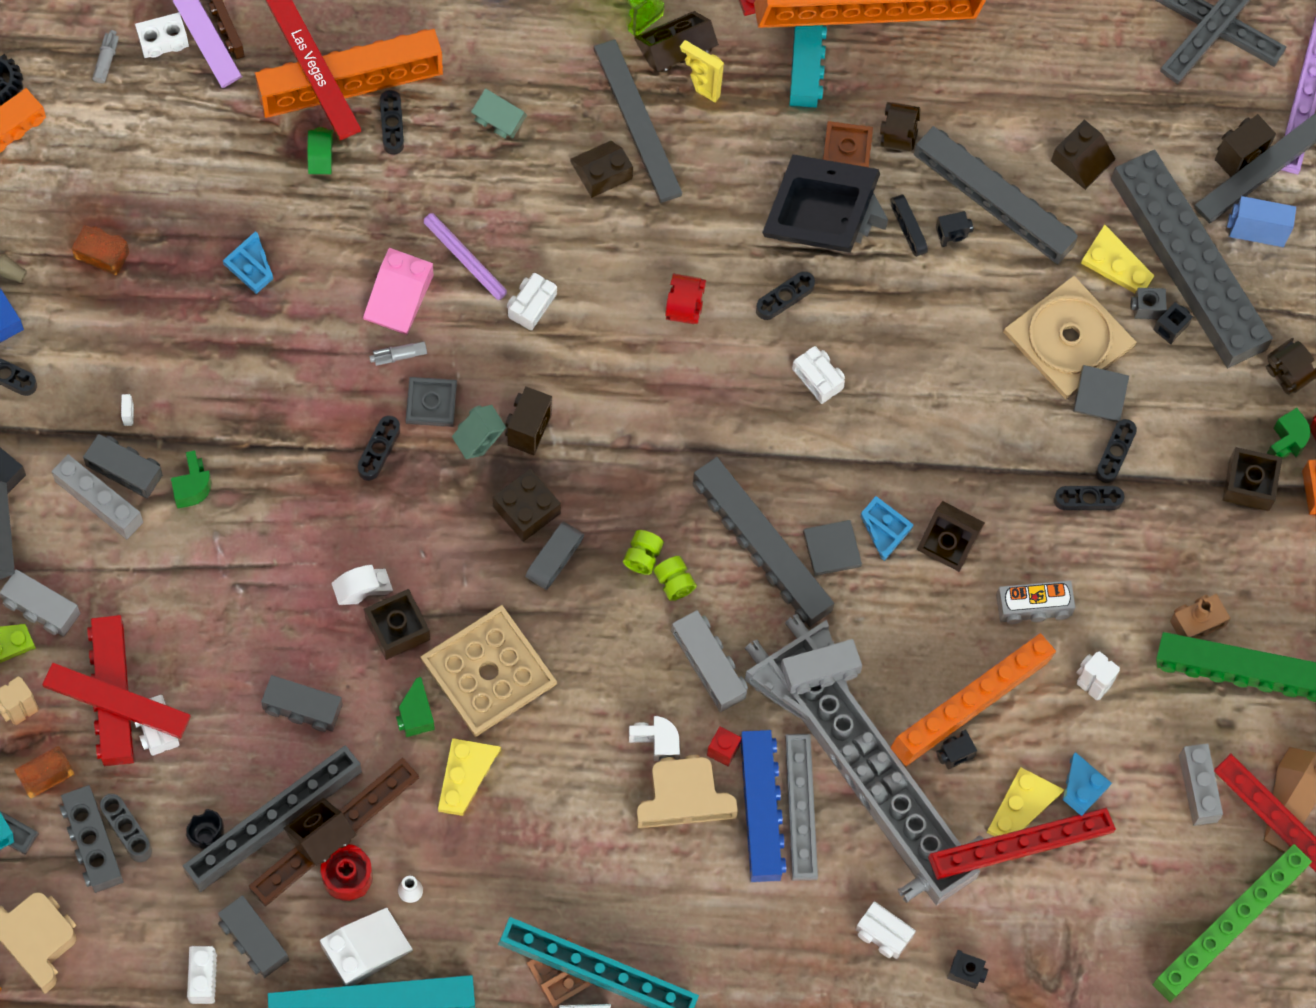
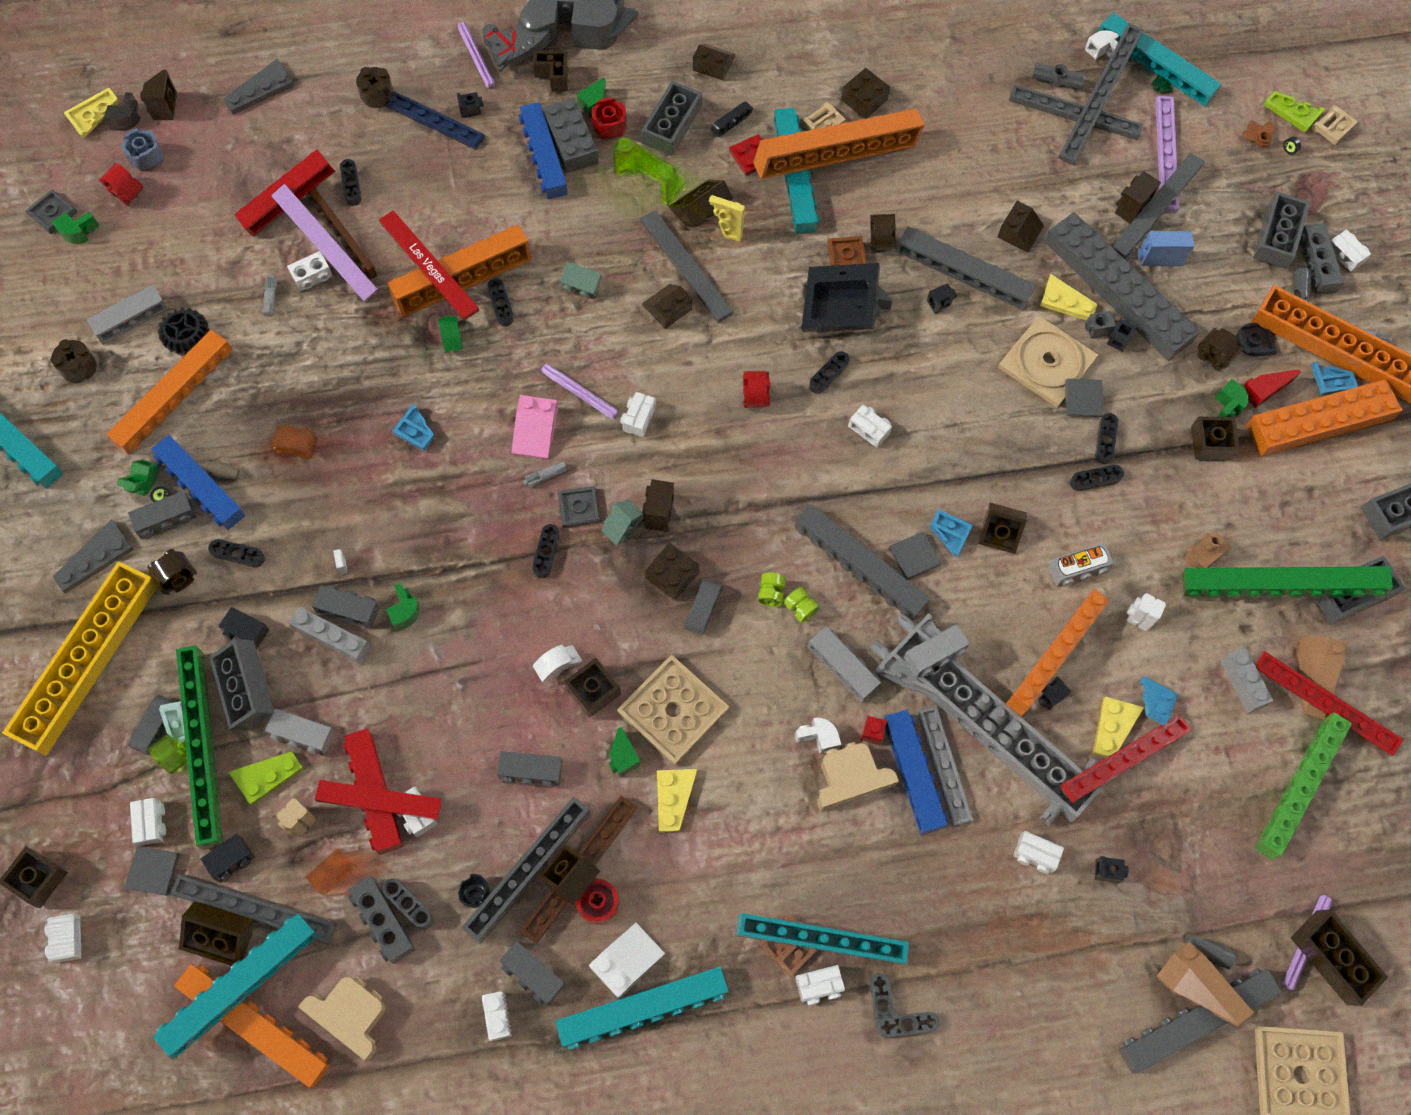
camera: 10 degrees left, 0 degrees up
white cone [398,876,423,903] -> none
black beam [890,194,928,257] -> none

